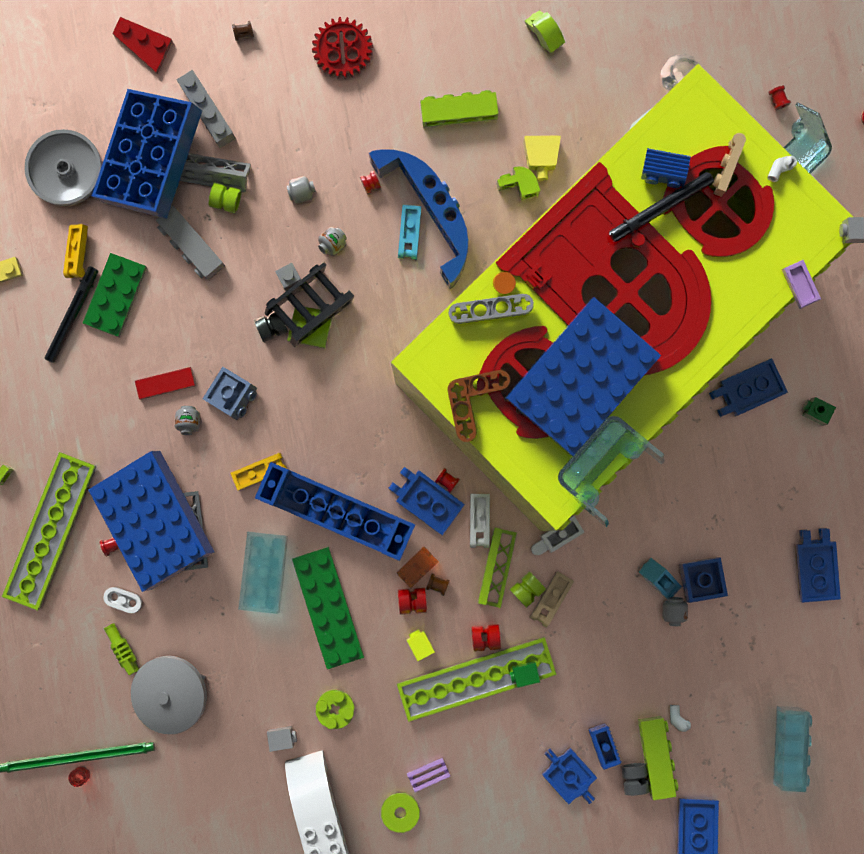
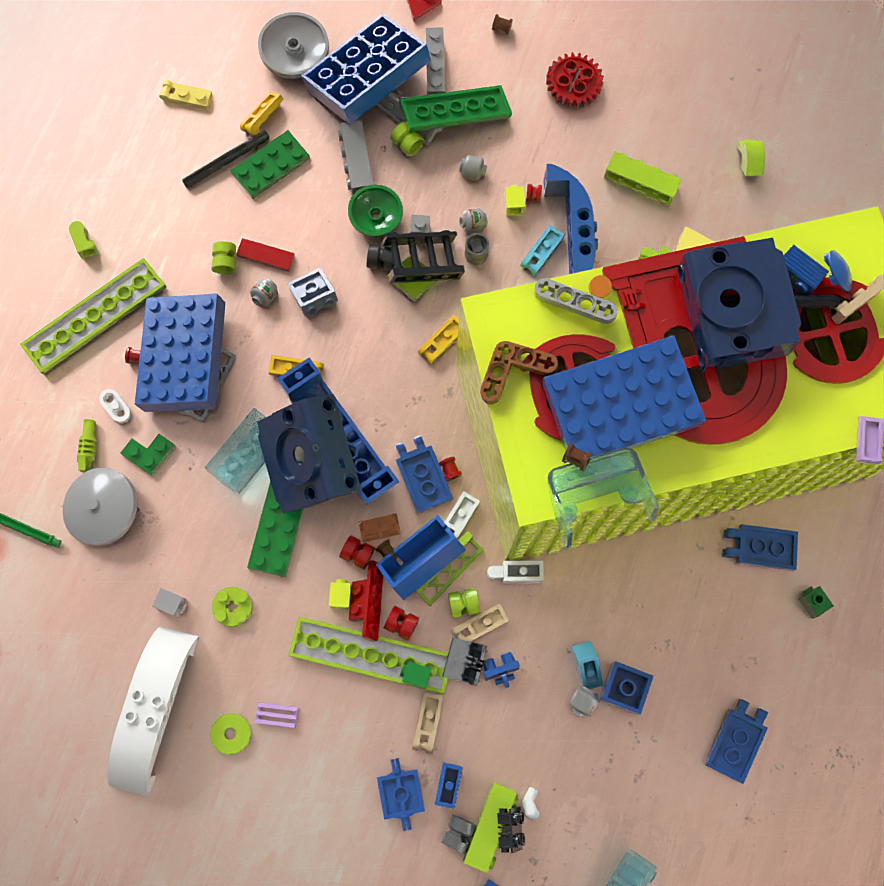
camera: 30 degrees right, 10 degrees down
none -> green plate [120,434,175,476]
none -> lime wheel [211,241,236,274]
none -> dark blue piece [257,394,361,514]
none -> green dish [348,185,403,237]
none -> red bracket [349,560,384,642]
none -> blue piece [376,515,466,600]
none -> green plate [399,85,512,132]
none -> tan plate [412,692,444,754]
none -> yellow plate [418,315,459,365]
none -> hinge [442,637,488,686]
none -> dark grey wheel [465,233,489,265]
none -> blue hips [483,652,520,688]
none -> black hinge [497,806,525,853]
none -> neon yellow brick [505,185,525,215]
none -> reddish brown bush [562,443,593,472]
none -> dark blue piece [678,237,801,372]
none -> blue dish [824,250,852,292]

